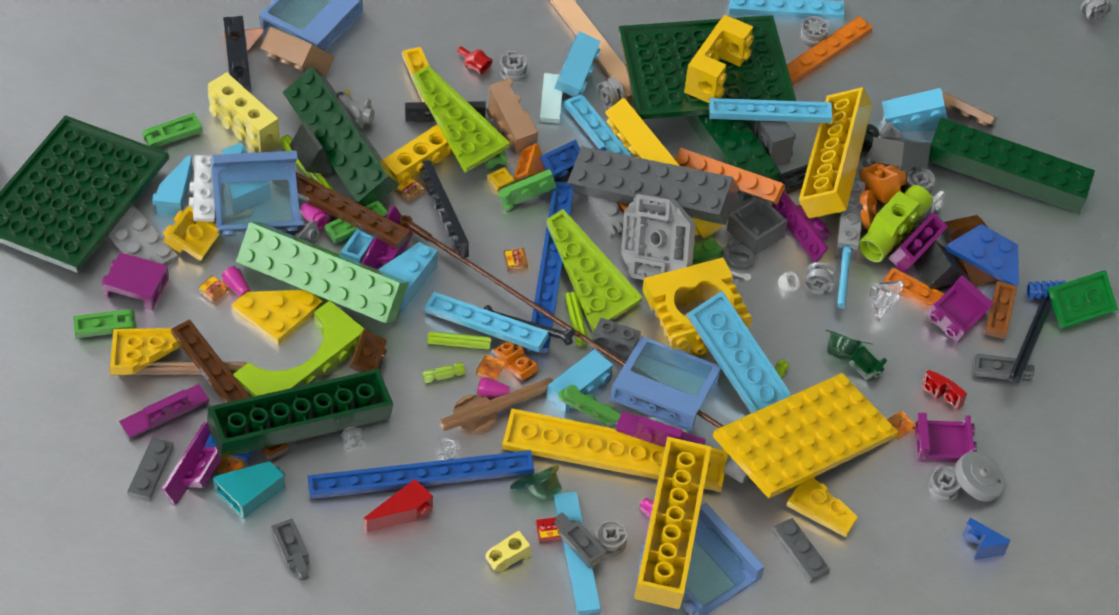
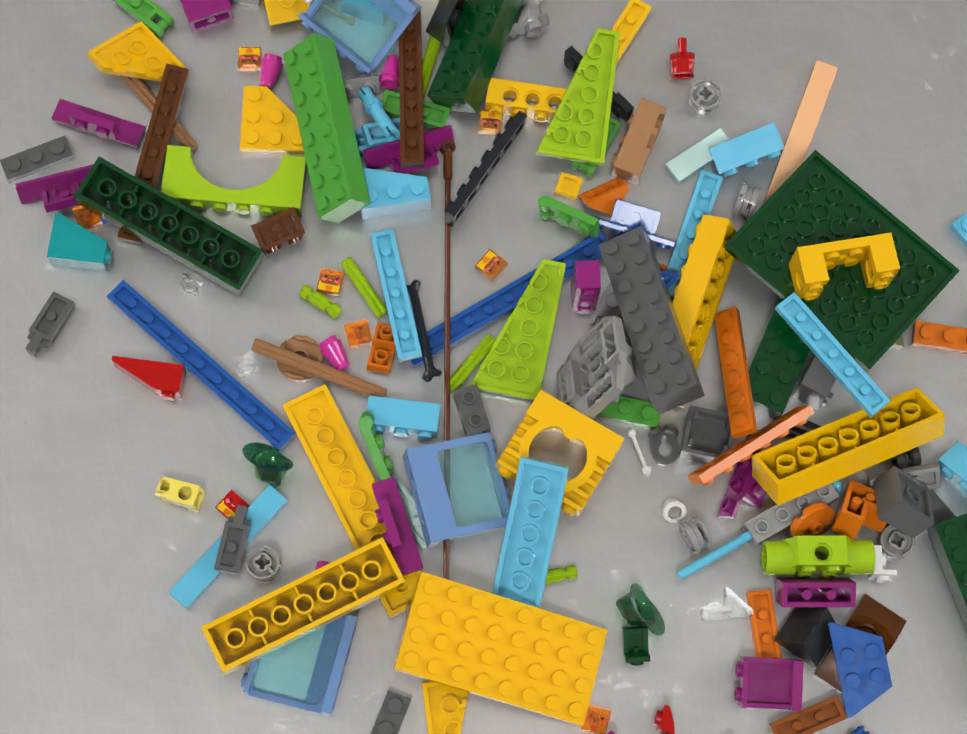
camera: 50 degrees right, 20 degrees up
none -> clear orange tile [316,268,345,297]
none -> medium azure pin [357,87,400,142]
none -> magenta brick [570,260,601,314]
none -> orange plate [687,405,814,486]

